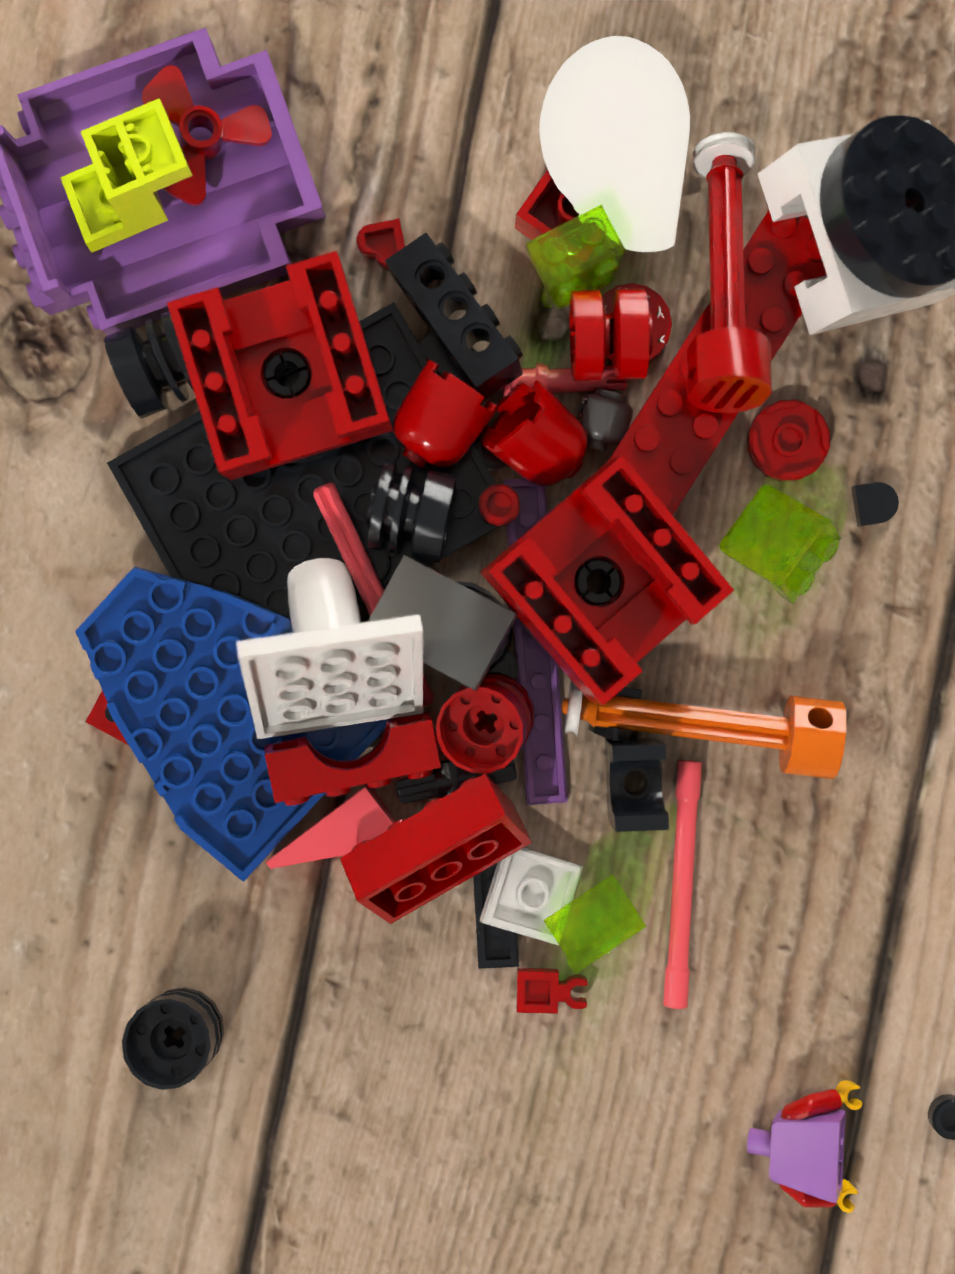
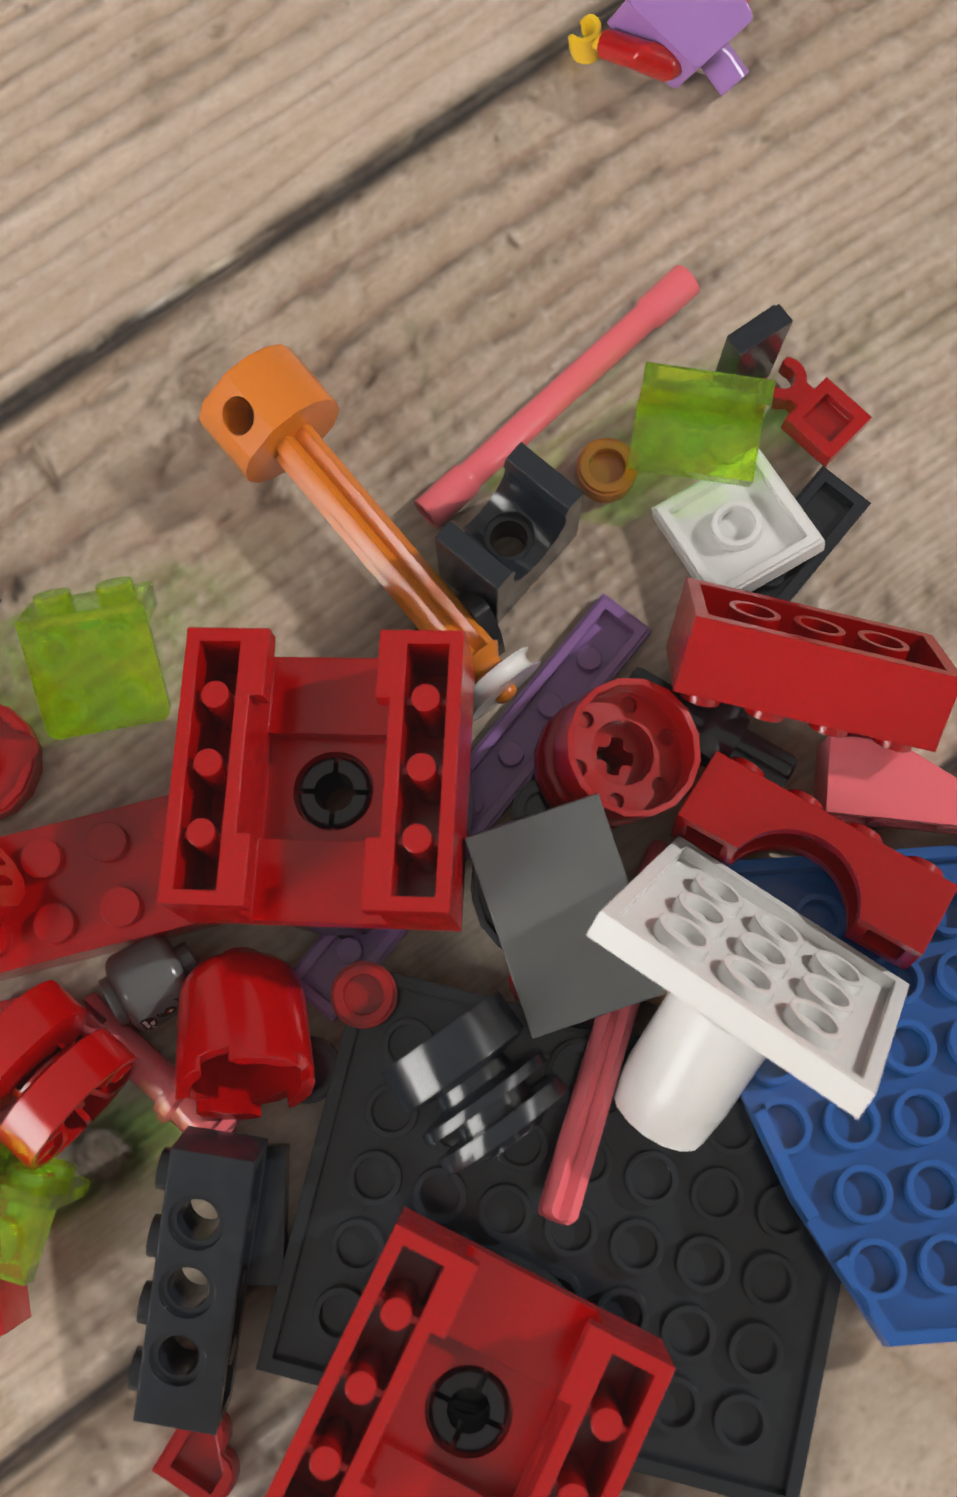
camera: 135 degrees left, 10 degrees down
red cylinder [393,359,499,468] -> none
none -> orange tile [575,438,638,503]
none -> black tile [709,304,793,409]

